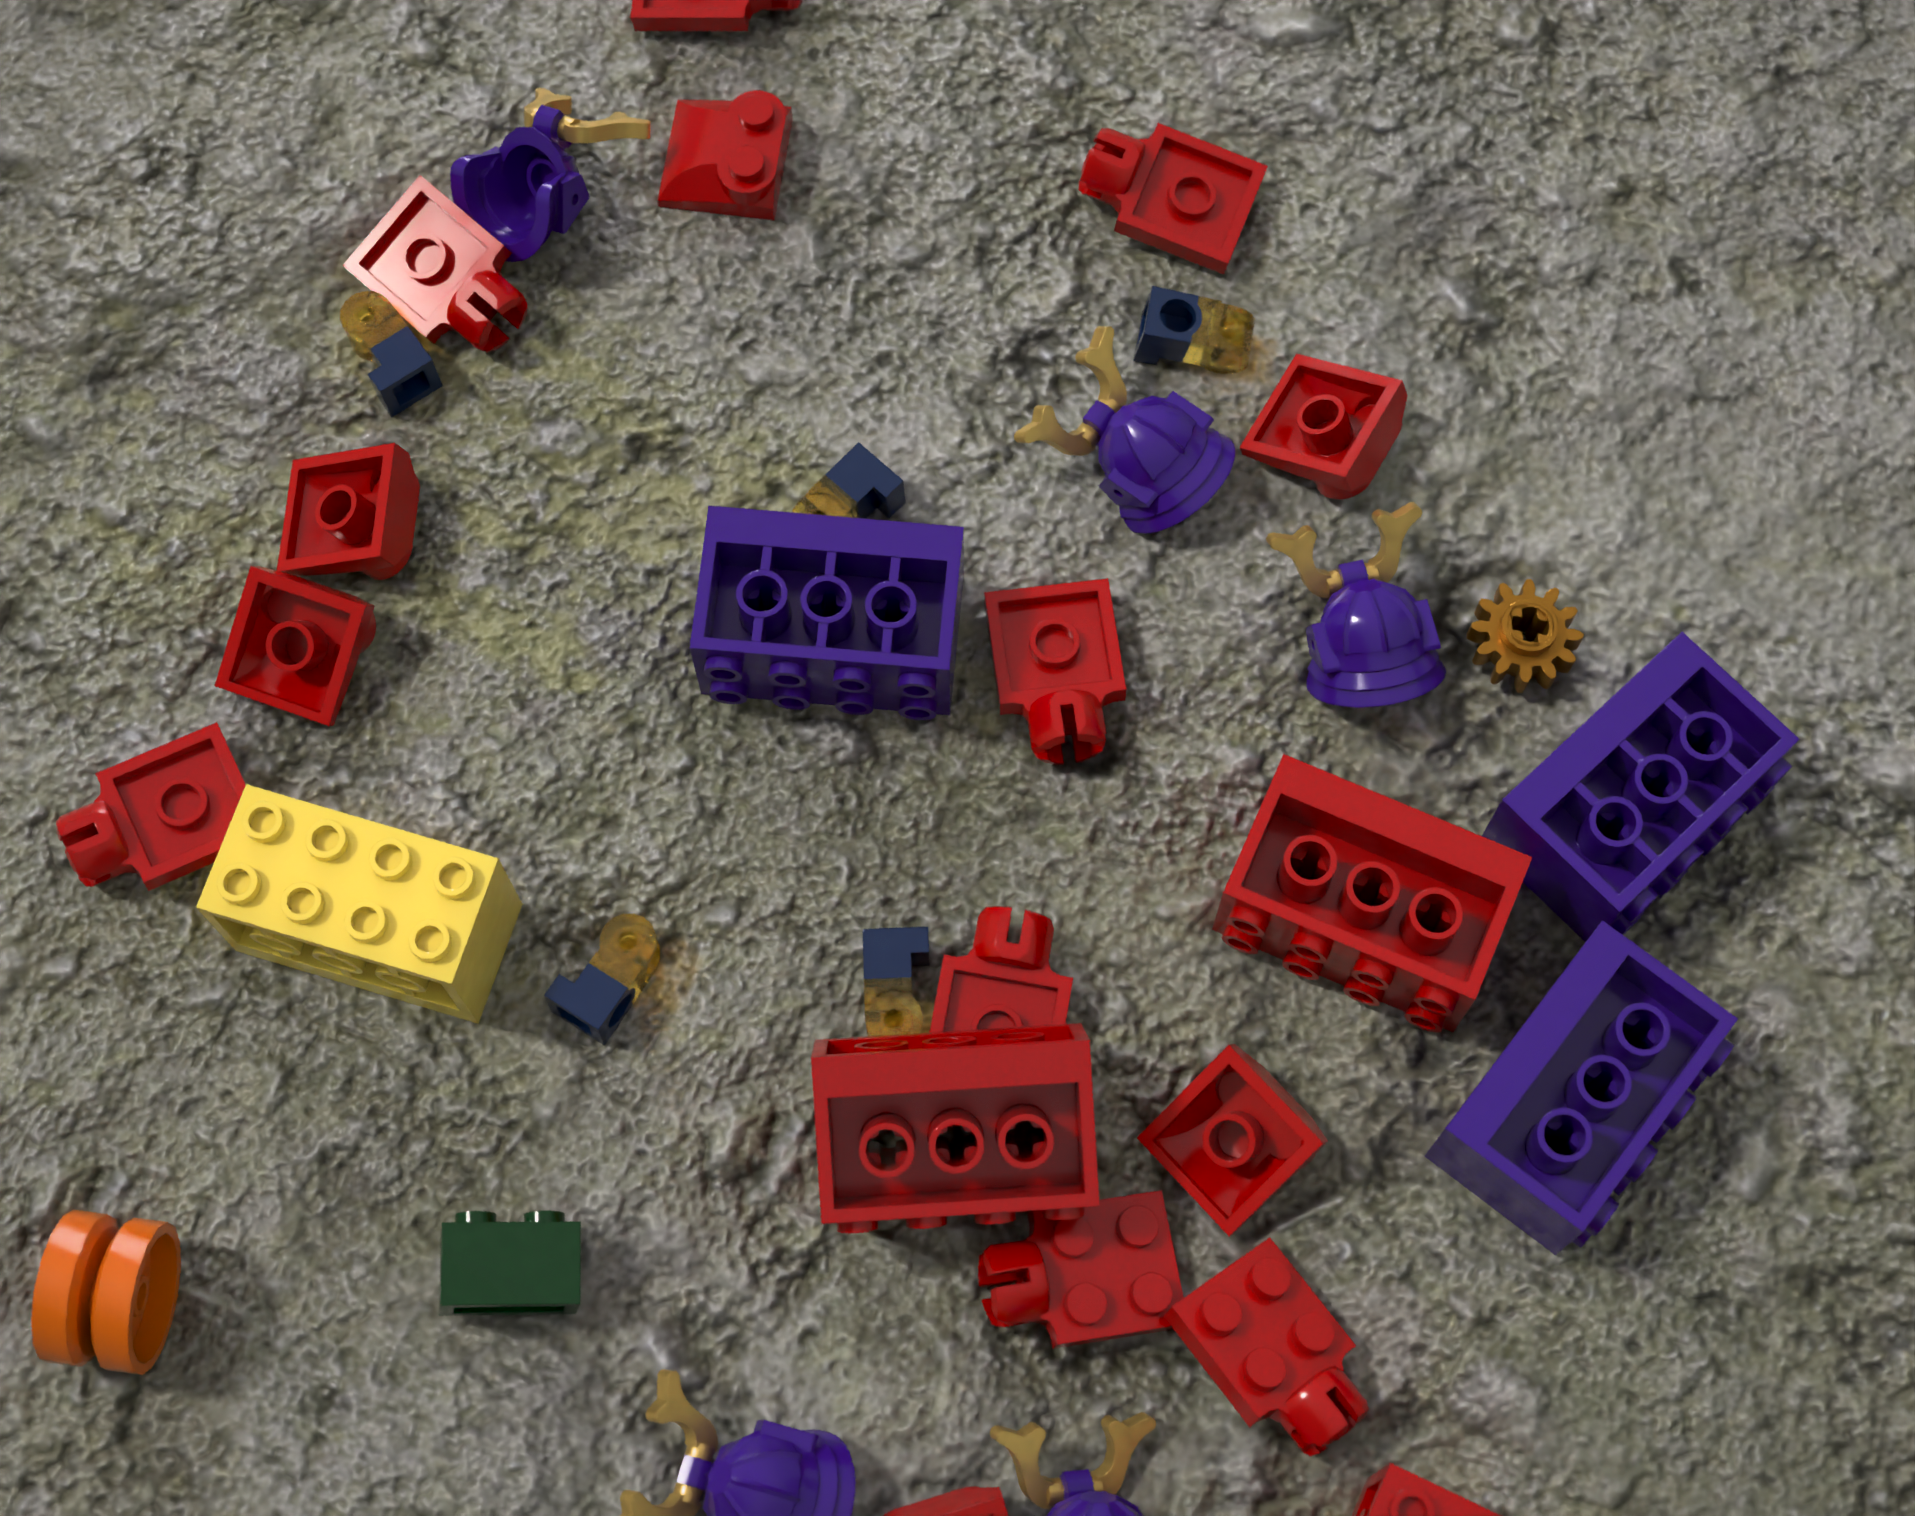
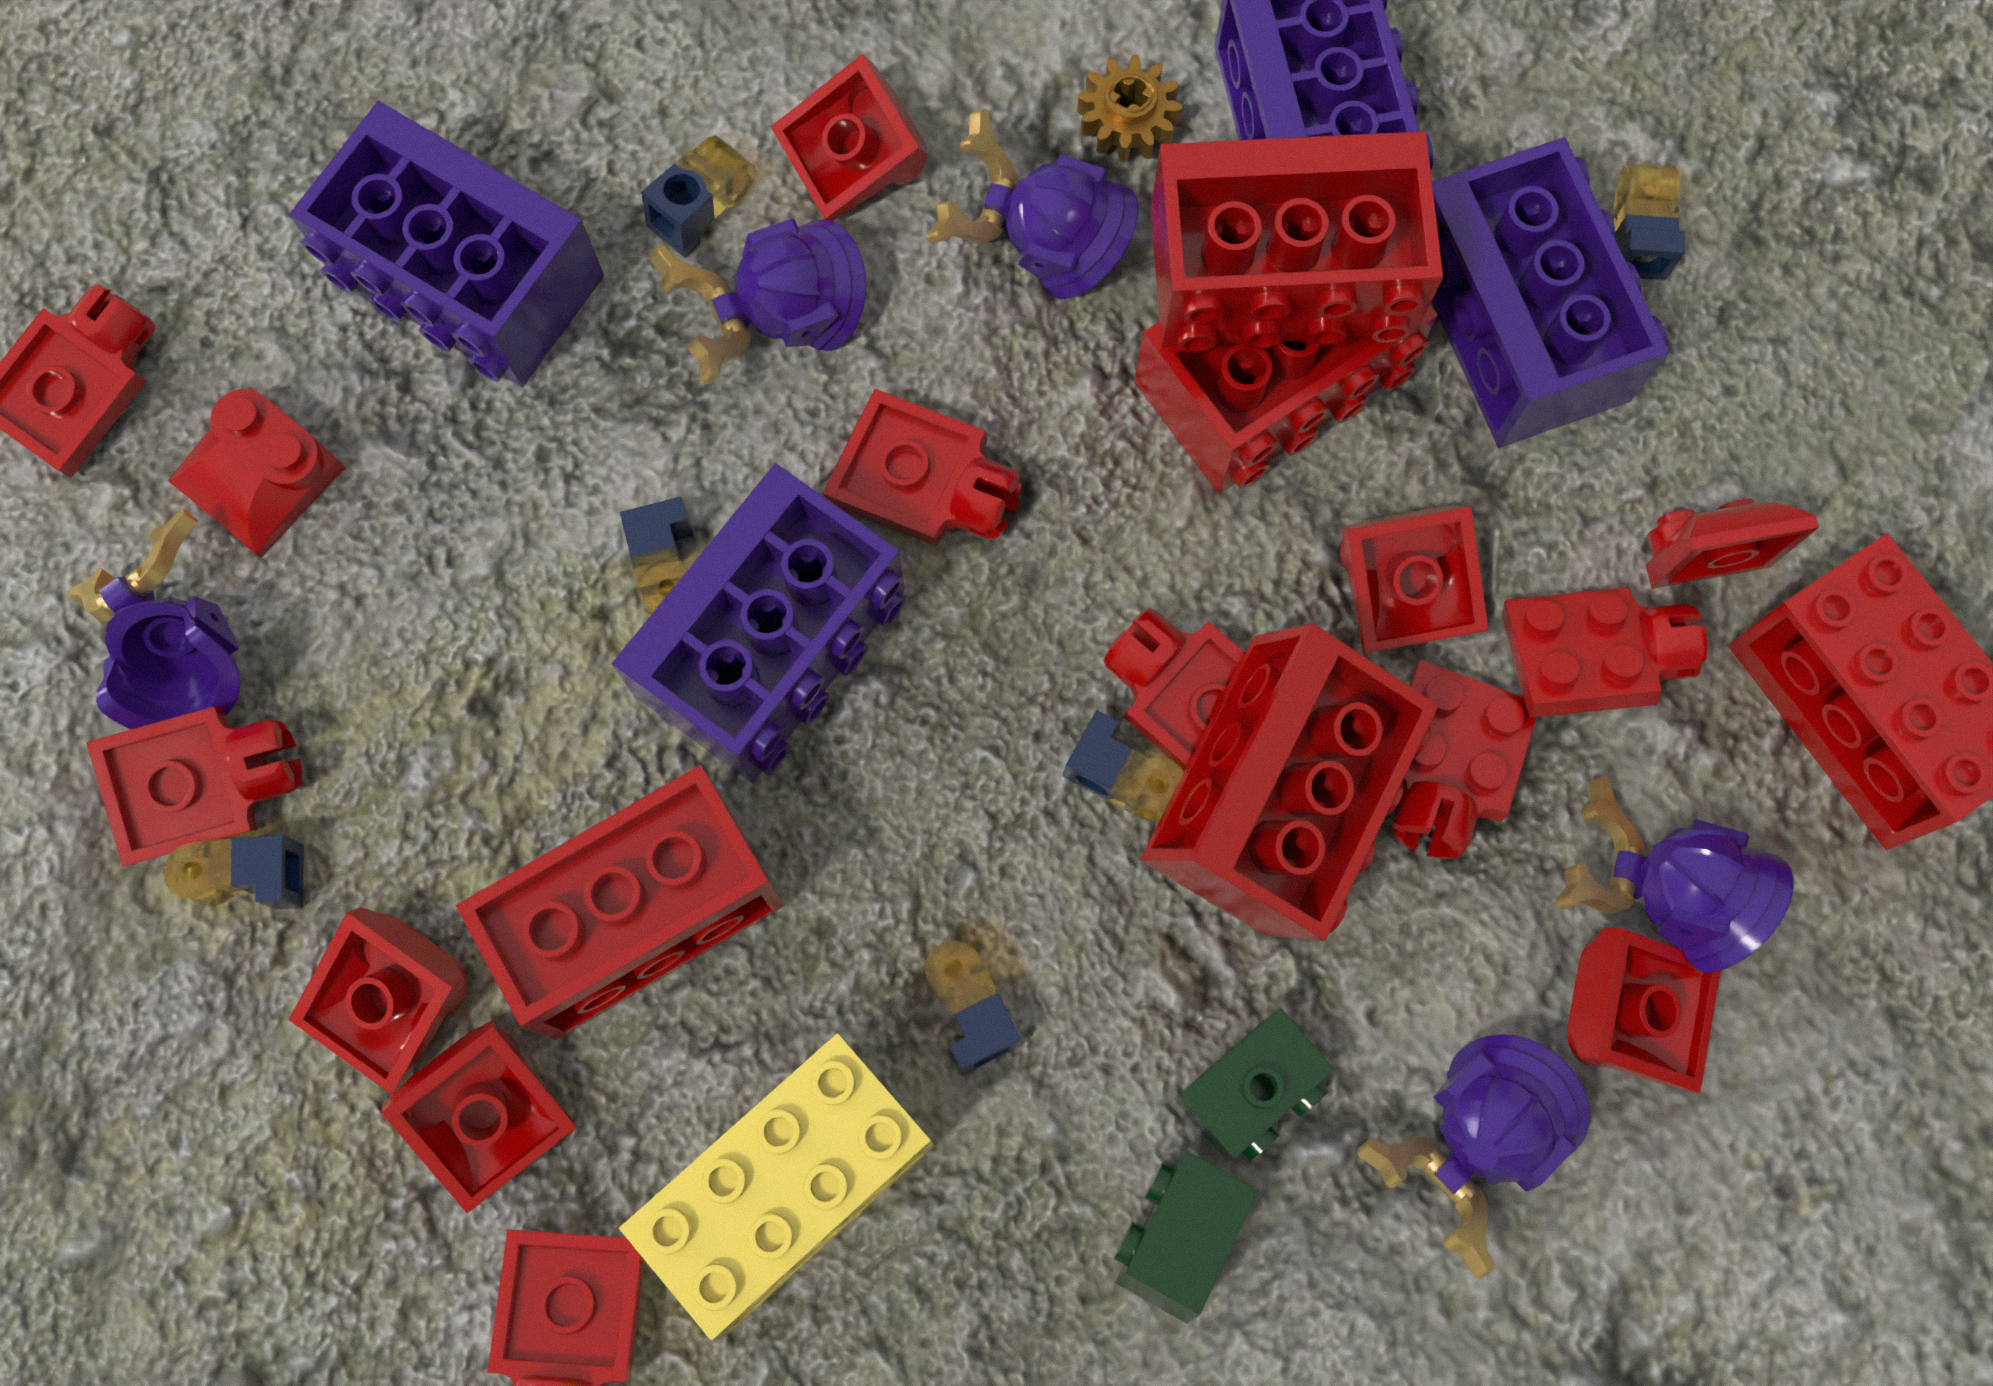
camera: 60 degrees left, 5 degrees up
red plate [1078,123,1268,275] -> none
none -> dark purple brick [289,100,605,388]
none -> red brick [455,765,785,1040]
none -> red brick [1150,131,1443,352]
none -> dark green brick [1174,1007,1335,1161]
none -> leg [1614,163,1685,280]
none -> red slope [1645,498,1819,589]

